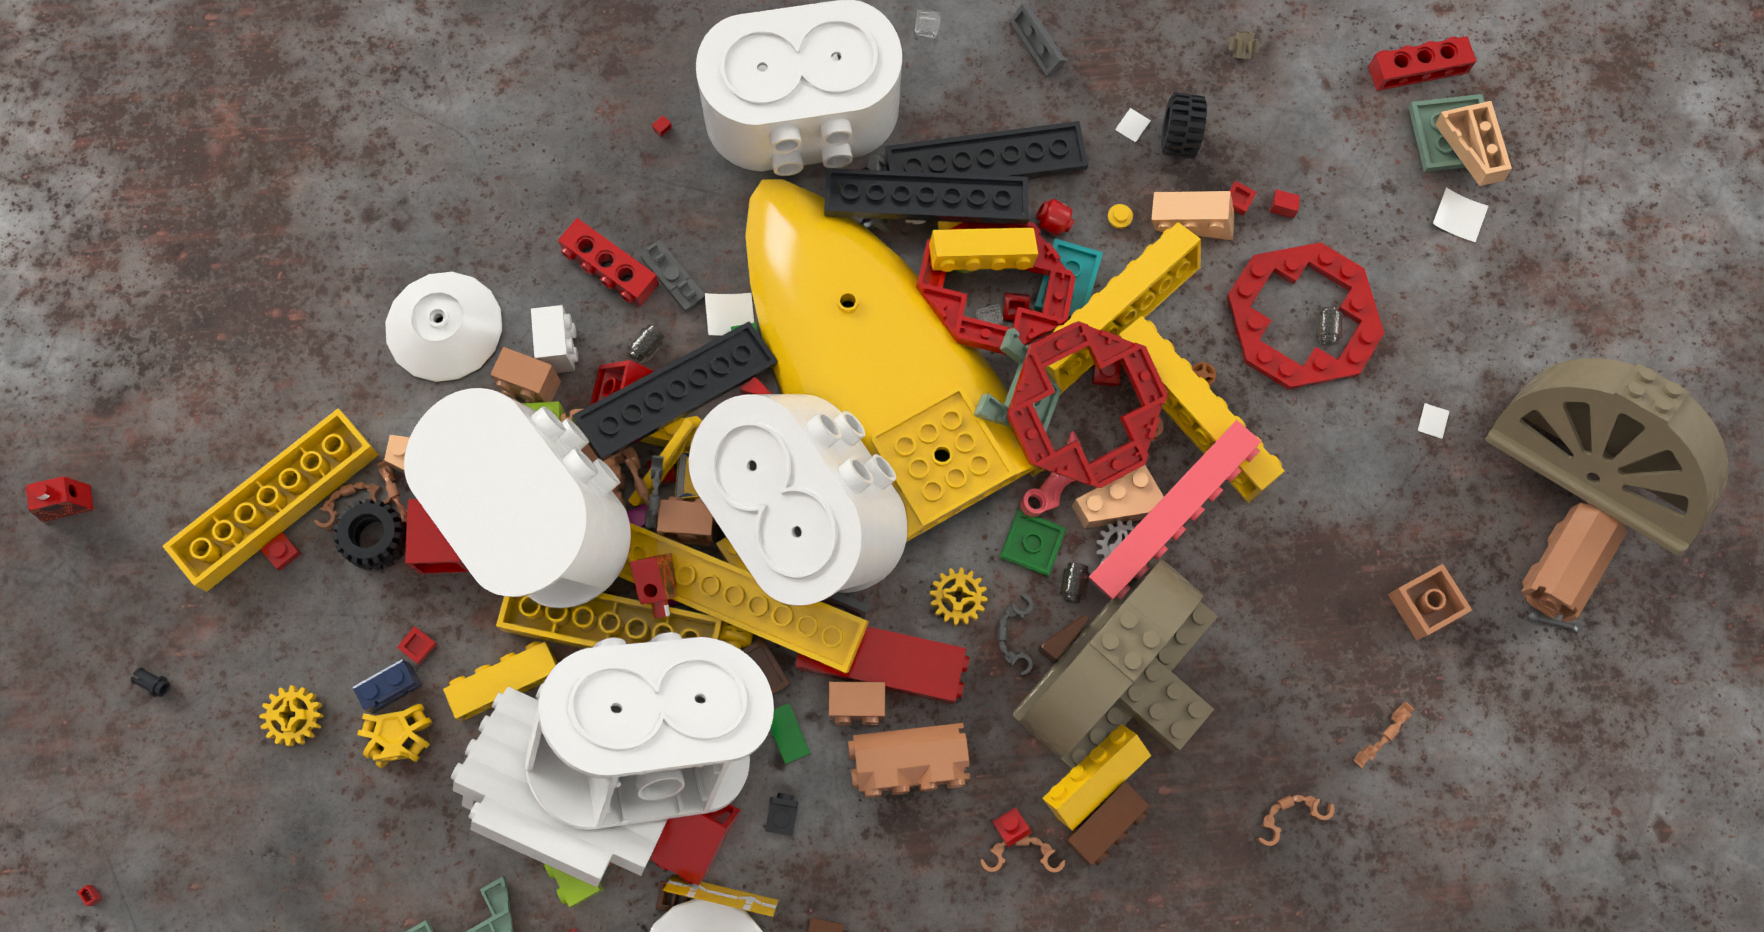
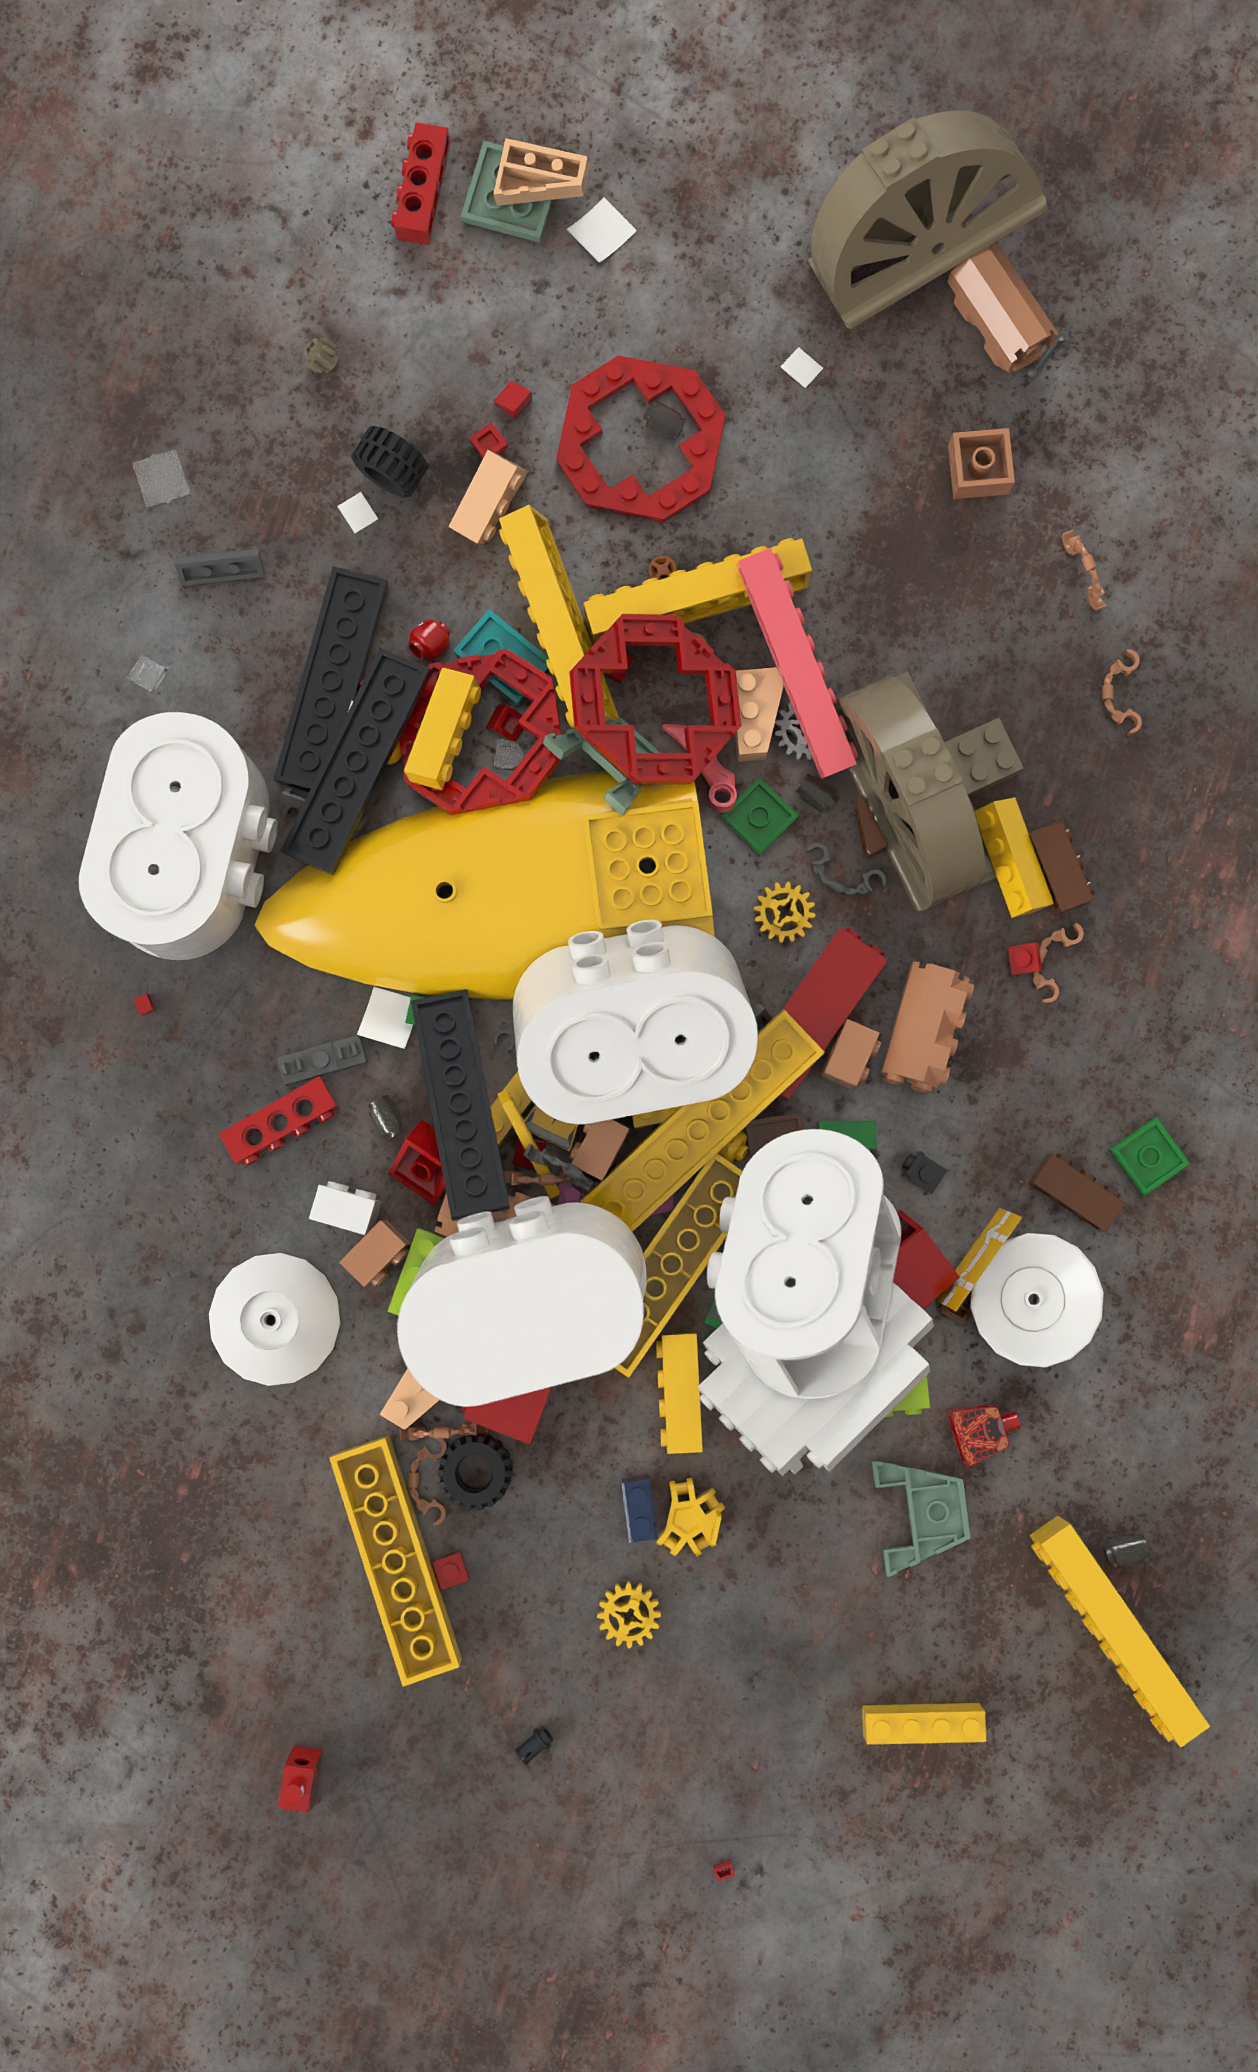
camera: 60 degrees left, 10 degrees up
red plate [396,626,437,665] -> none
red torso [630,553,677,618] -> none
red slope [740,377,772,395] -> none
yellow plate [1108,204,1133,229] -> none

